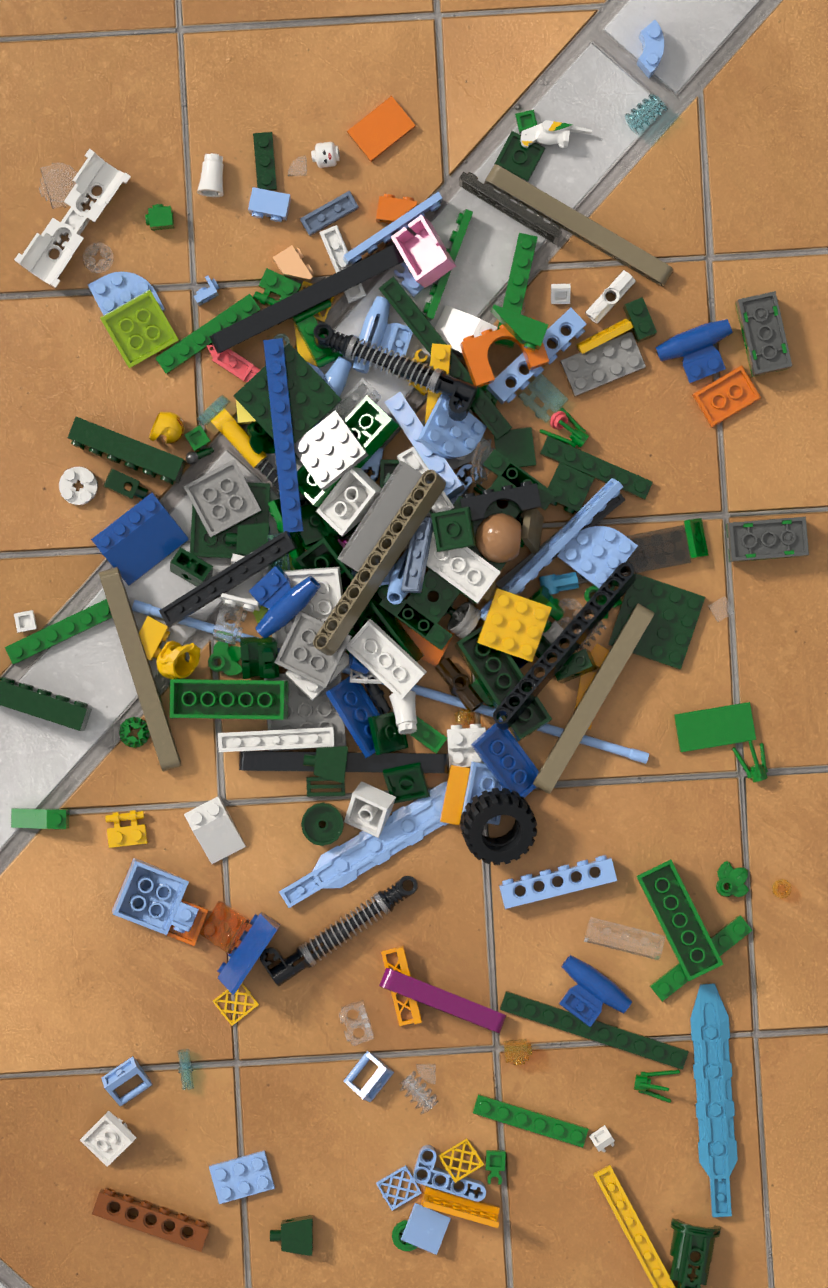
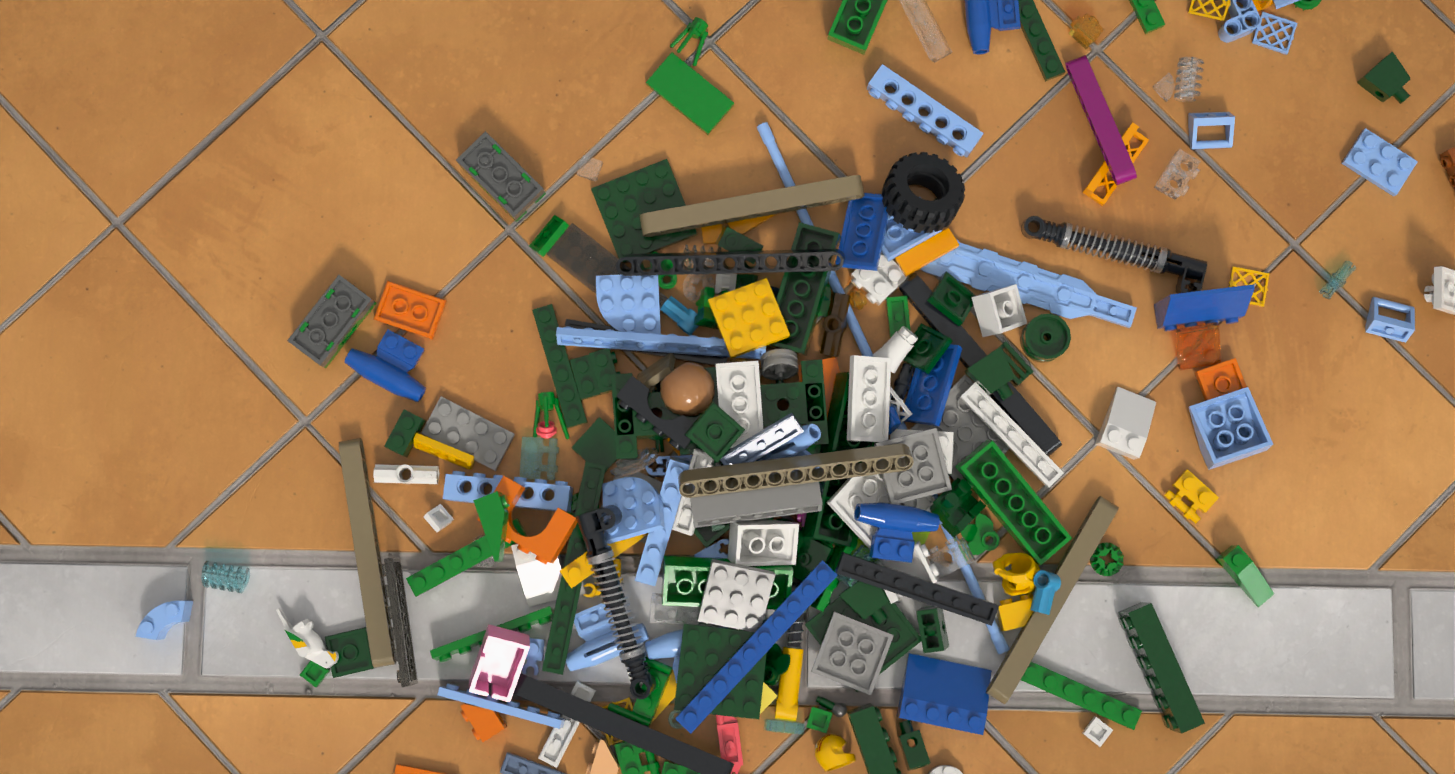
camera: 135 degrees left, 5 degrees down
light blue bracket [171,902,199,933] -> none
none -> dark azure piece [1030,570,1061,615]

